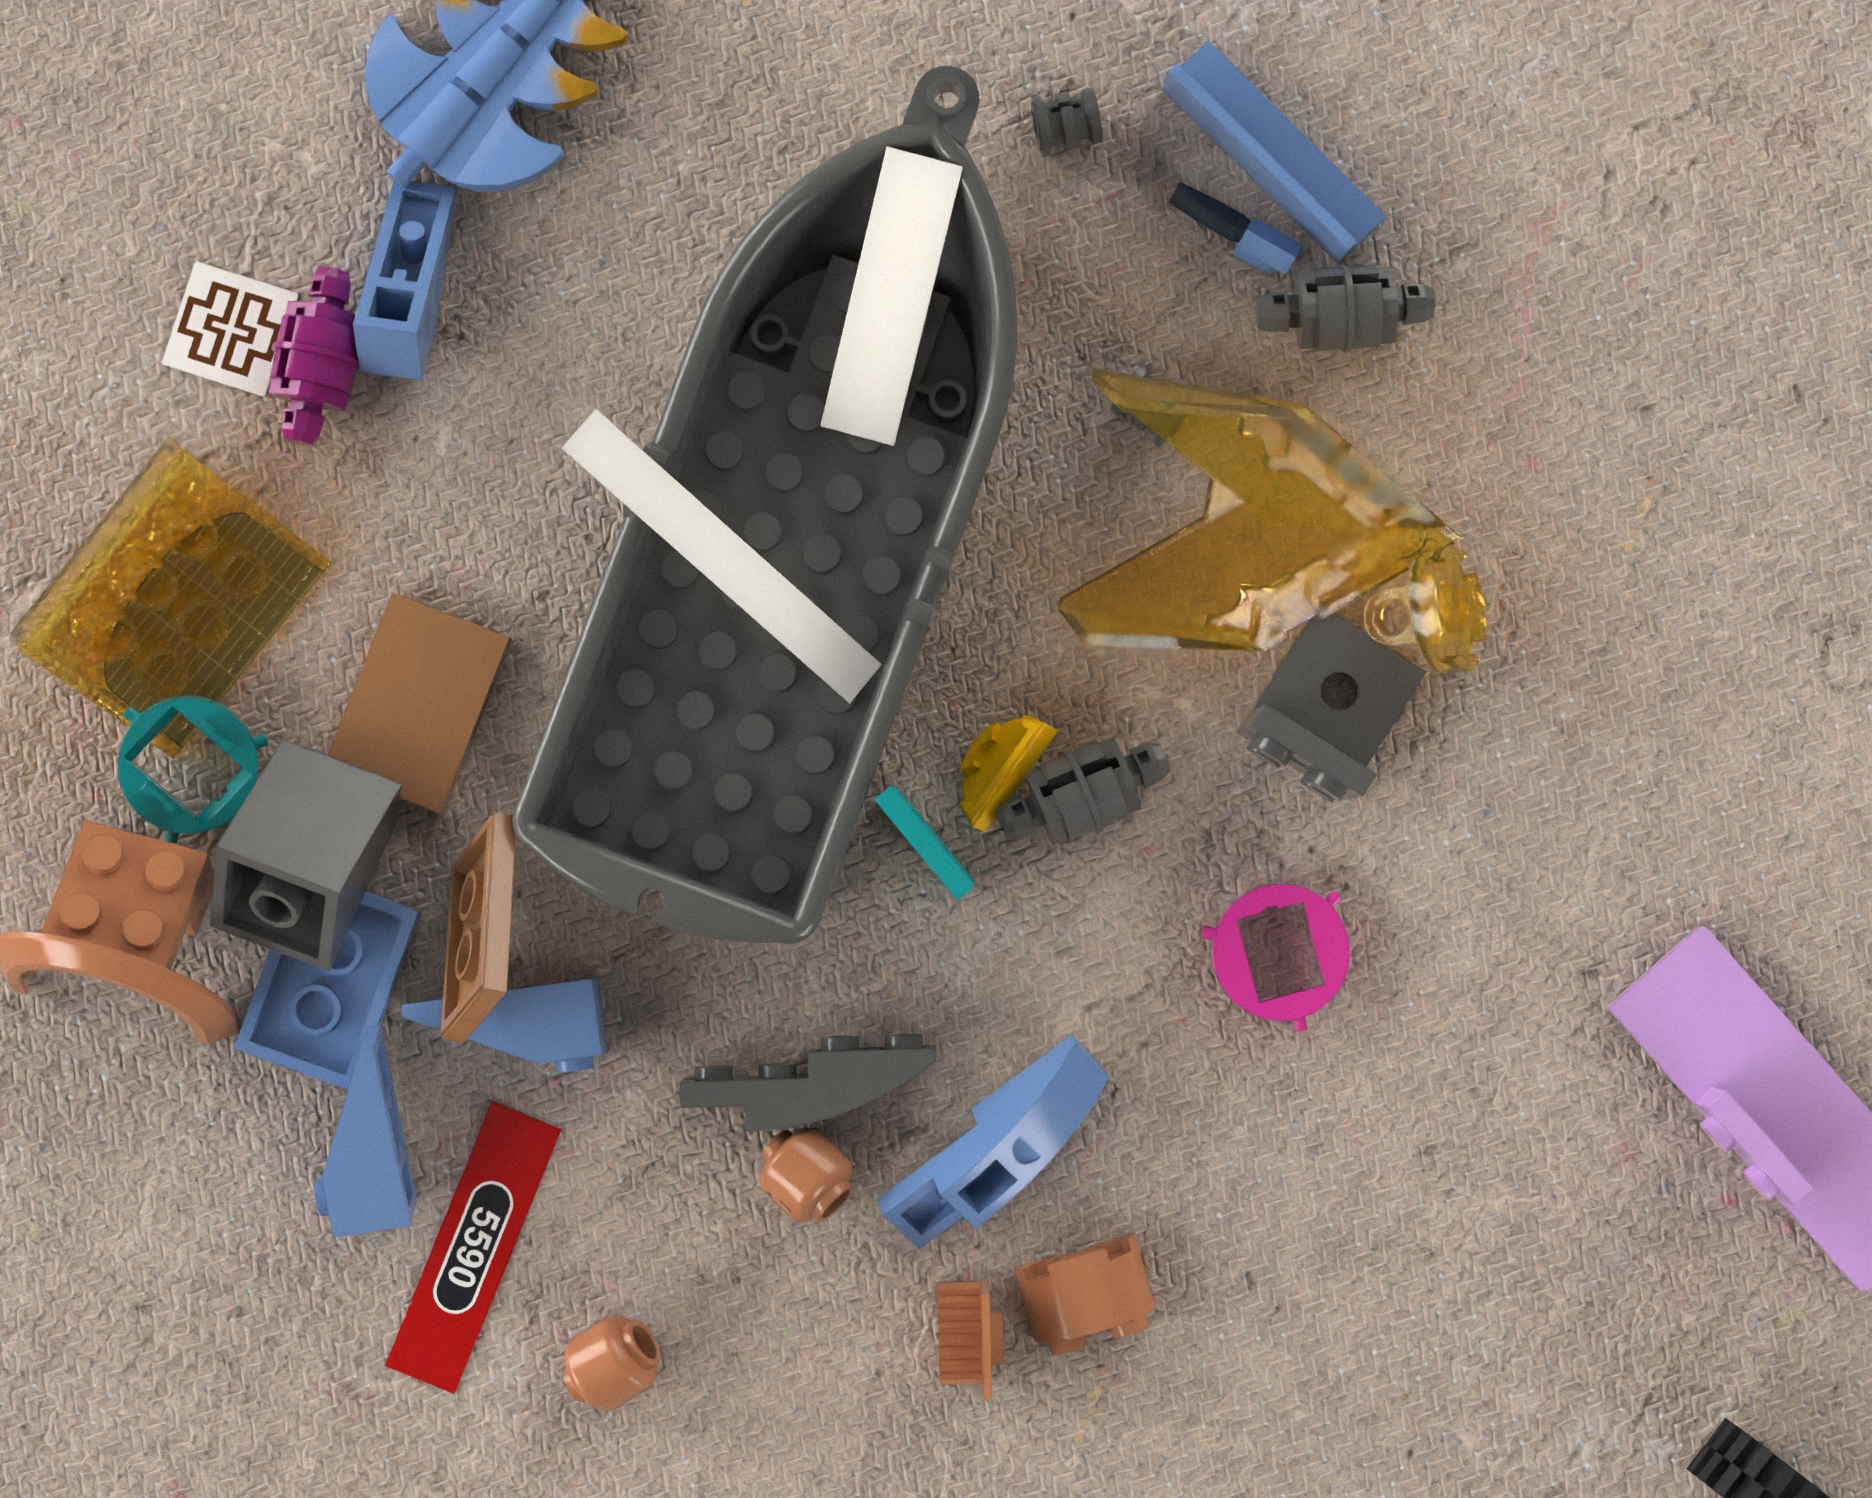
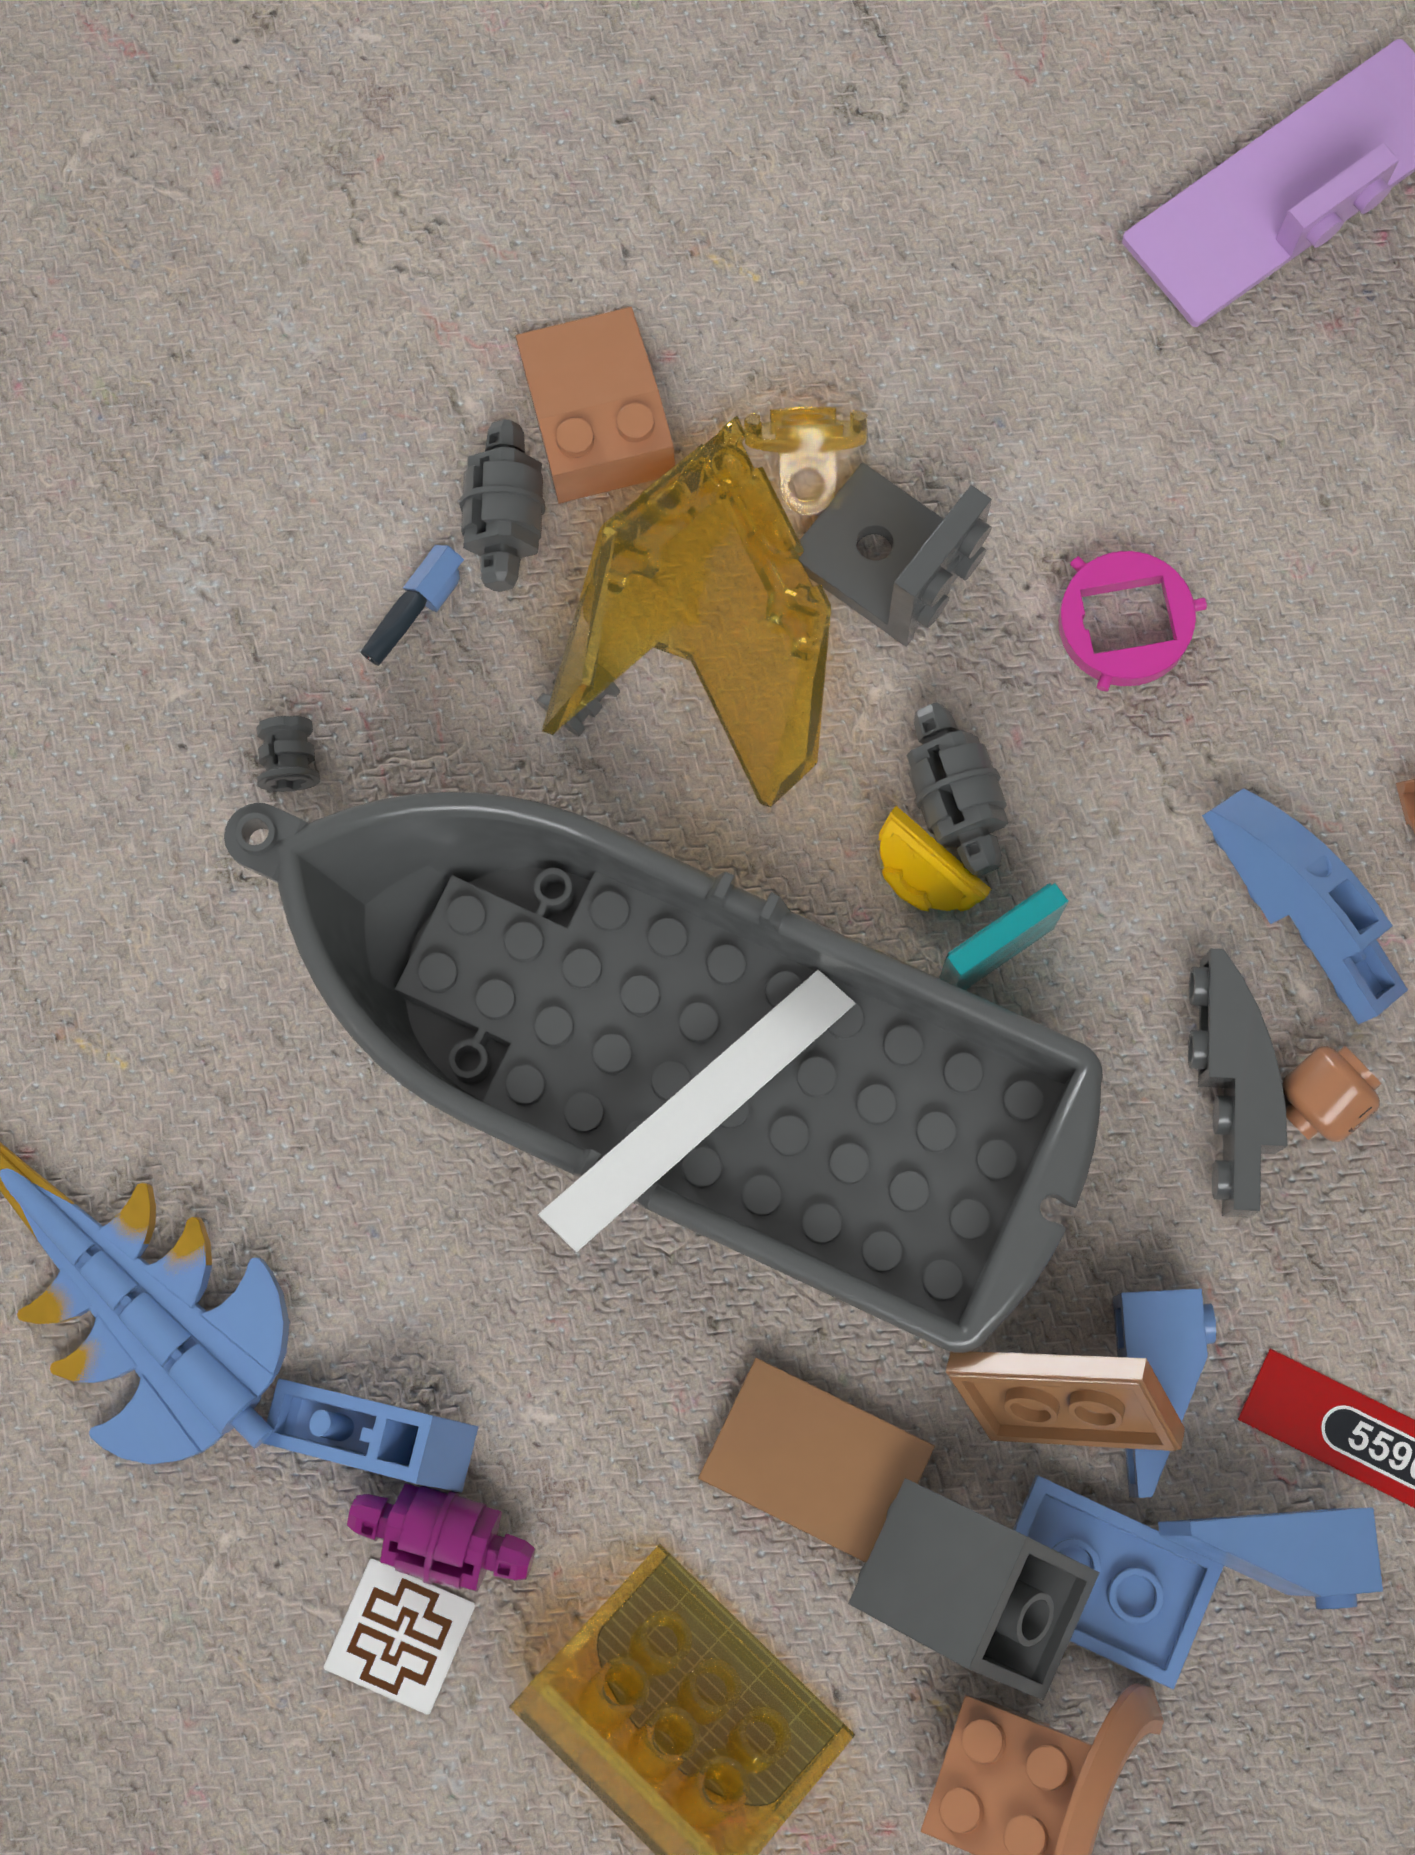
camera: 80 degrees left, 10 degrees down
teal piece [118,695,269,843] -> none
white sticker [820,146,963,446] -> none
medium blue panel [1162,40,1386,265] -> none
none -> nougat slope [515,307,676,504]

